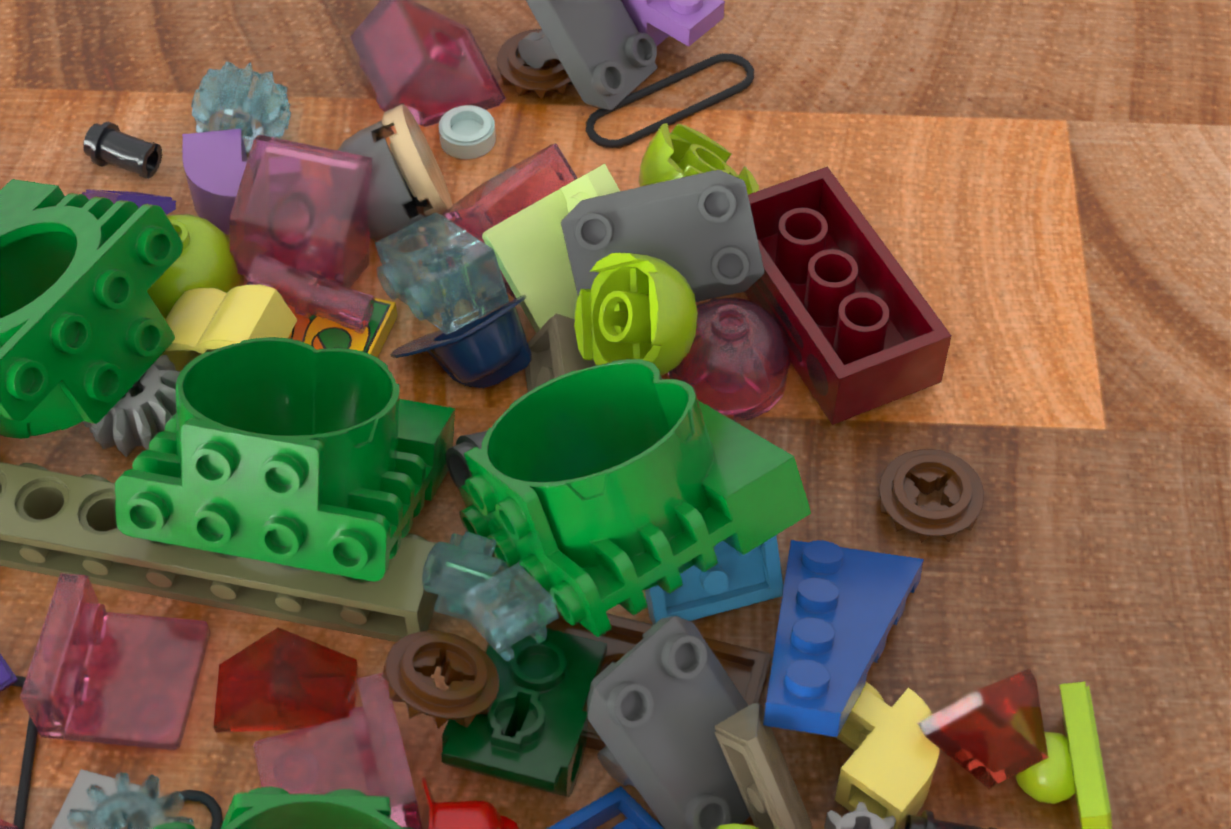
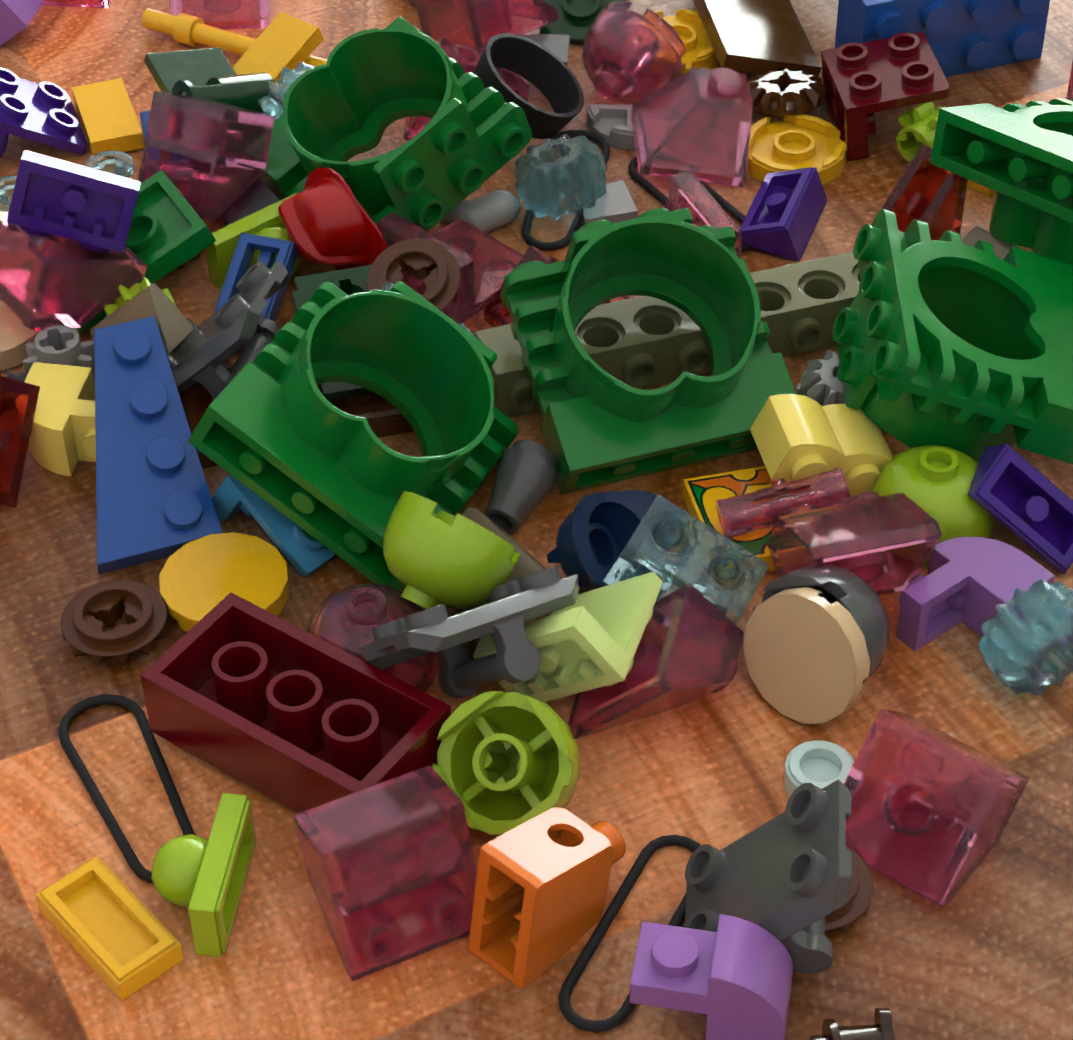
camera: 150 degrees right, 10 degrees down
none -> yellow tile [35,856,184,1001]
none -> black piece [58,694,195,883]
none -> lime tile [151,793,256,957]
none -> yellow tile [159,532,290,632]
none -> clear pink slope [293,765,477,981]
none -> orange torso [468,807,626,990]

